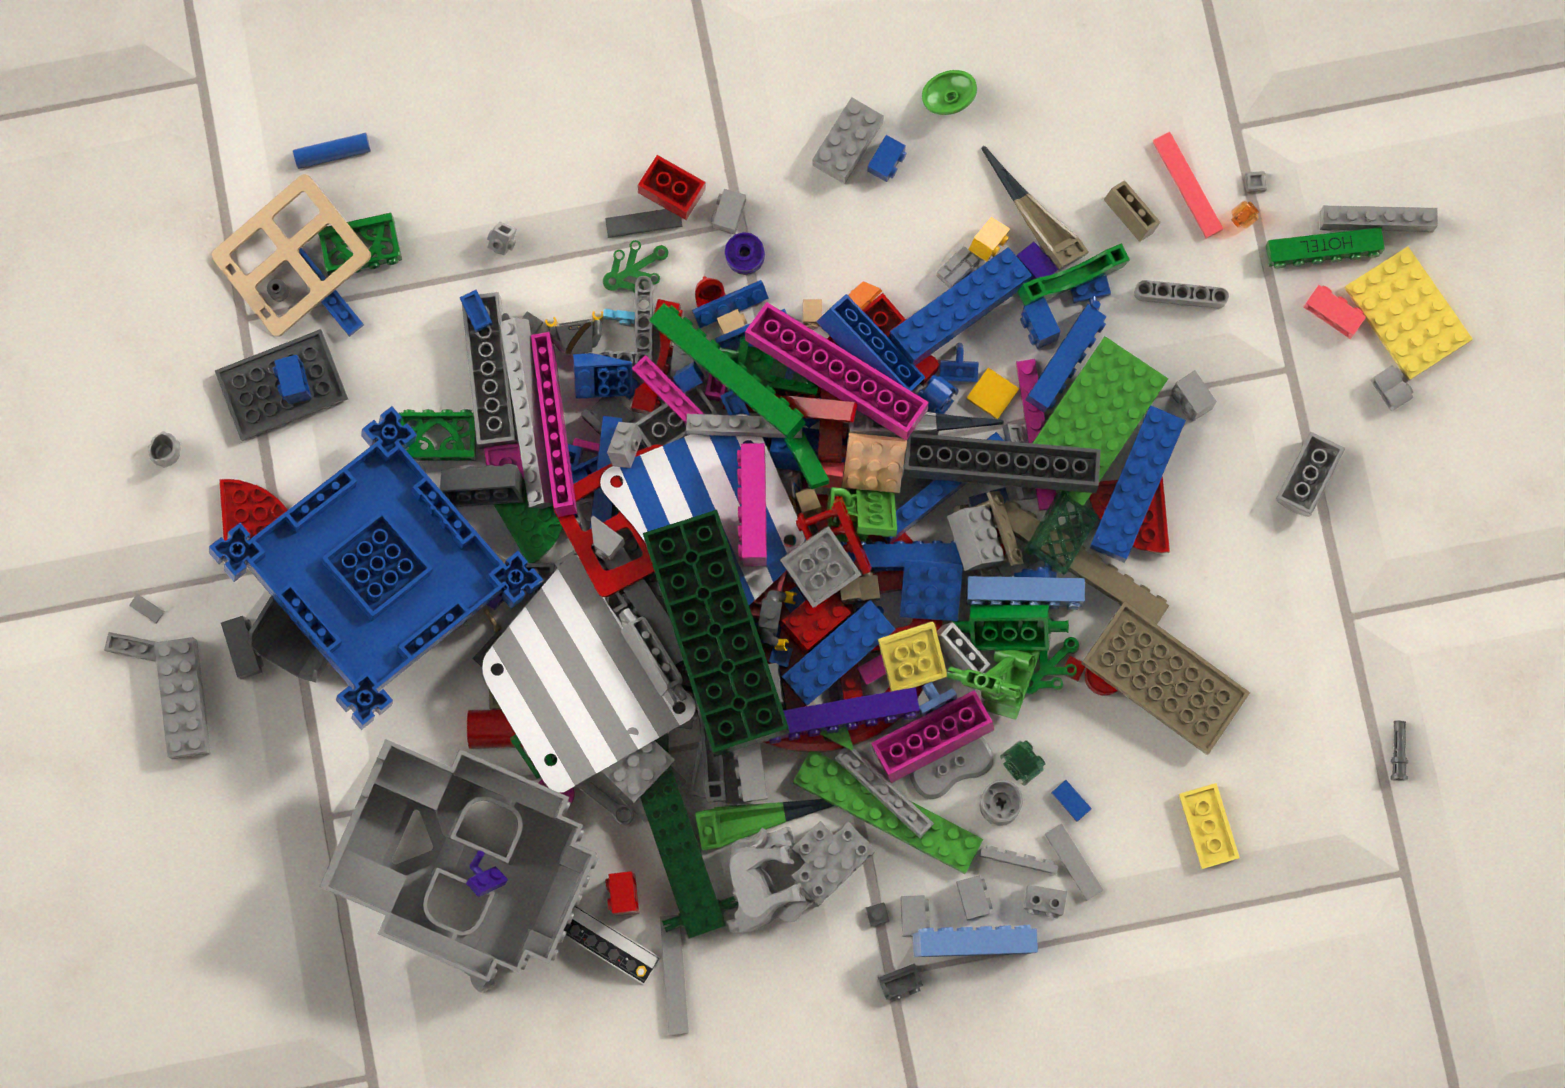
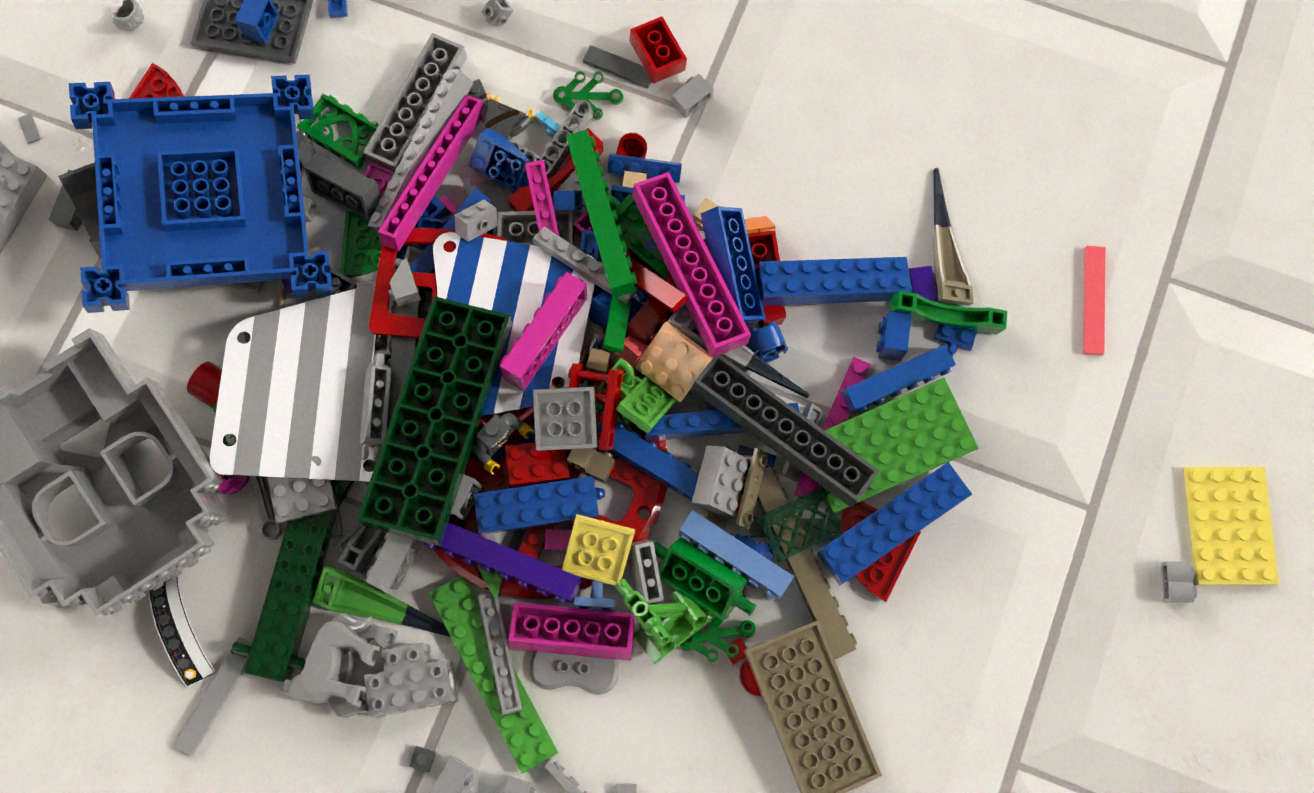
camera: 30 degrees right, 5 degrees down
blue tile [459,289,493,332] -> none
dark purple plate [466,850,508,897] -> none
red brick [605,871,639,916] -> none
dark purple wheel [725,232,765,275] -> none
blue plate [769,646,793,668] -> none
light grey brick [812,97,884,184] -> none
blue brick [867,135,907,182] -> none
blue plate [900,559,963,621] -> none
bright green dish [922,70,977,115] -> none
light grey brick [936,246,980,289] -> none
blue plate [940,343,979,382] -> none
yellow tile [966,367,1019,419] -> none
yellow brick [968,217,1010,262] -> none
light grey wheel [979,780,1023,826] -> none
clear green brick [1000,740,1045,786] -> none
blue tile [1051,780,1092,822] -> none
dark tan brick [1104,180,1161,242] -> none
light grey beam [1134,280,1229,309] -> none
light grey brick [1172,370,1217,421] -> none
clear orange head [1231,201,1259,229] -> none
light grey tile [1245,171,1267,193] -> none
green brick [1266,227,1385,269] -> none
light grey brick [1276,431,1345,517] -> none
coral brick [1304,285,1366,339] -> none
light grey brick [1320,205,1438,232] -> none

